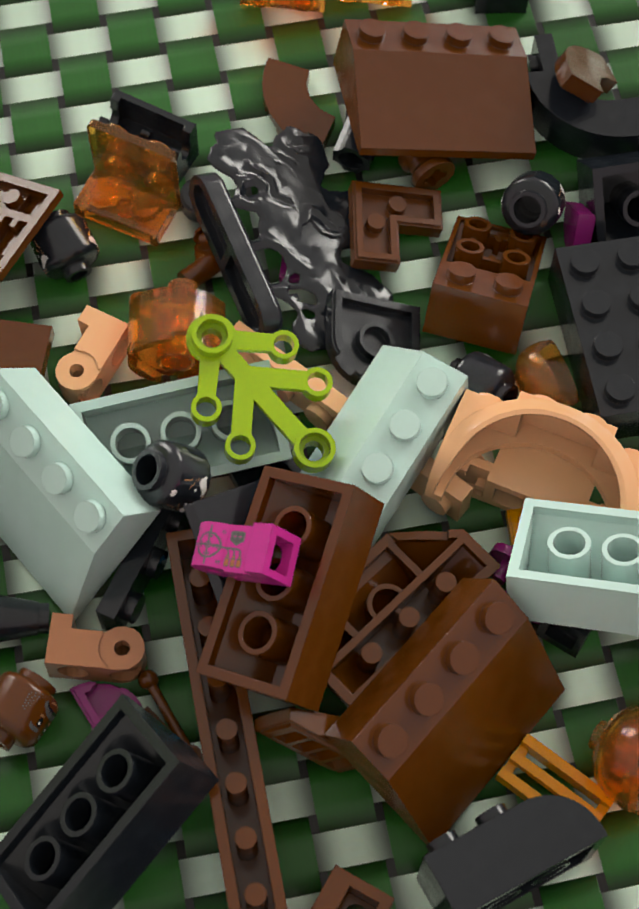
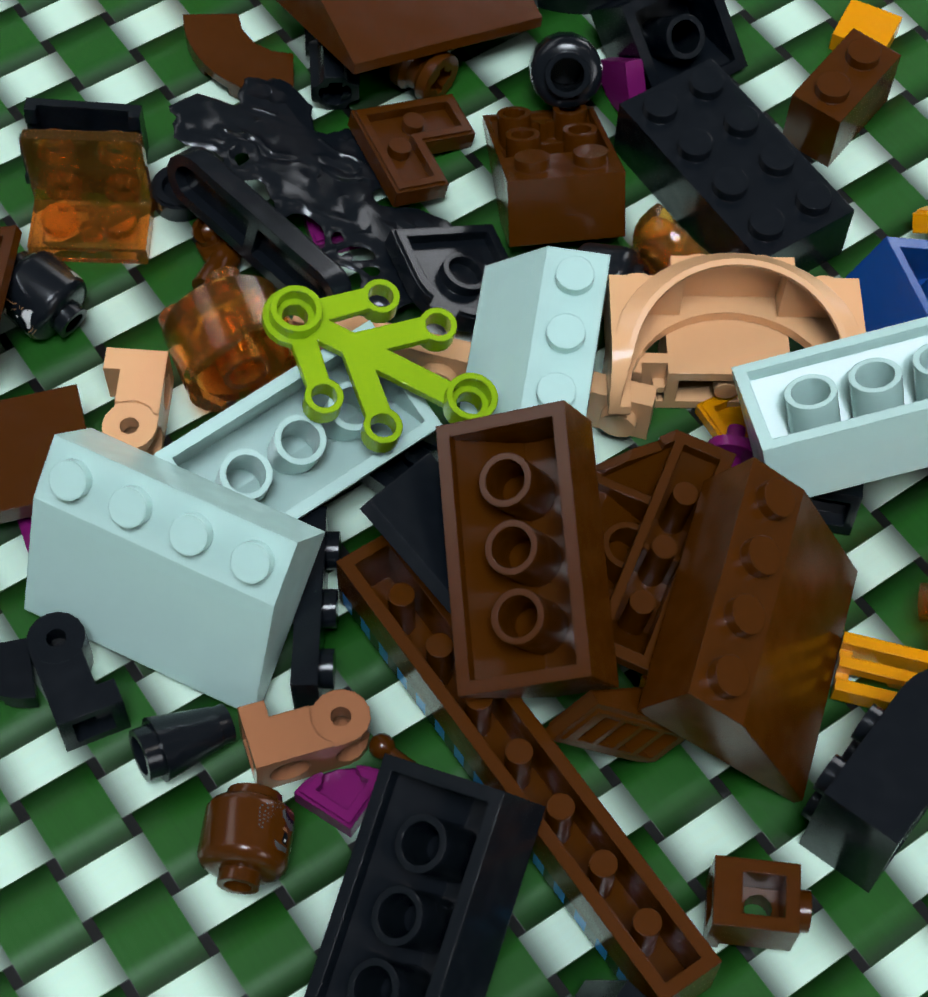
camera: 25 degrees left, 5 degrees down
black head [132,440,211,513] -> none
dark pink leg [191,521,301,587] -> none

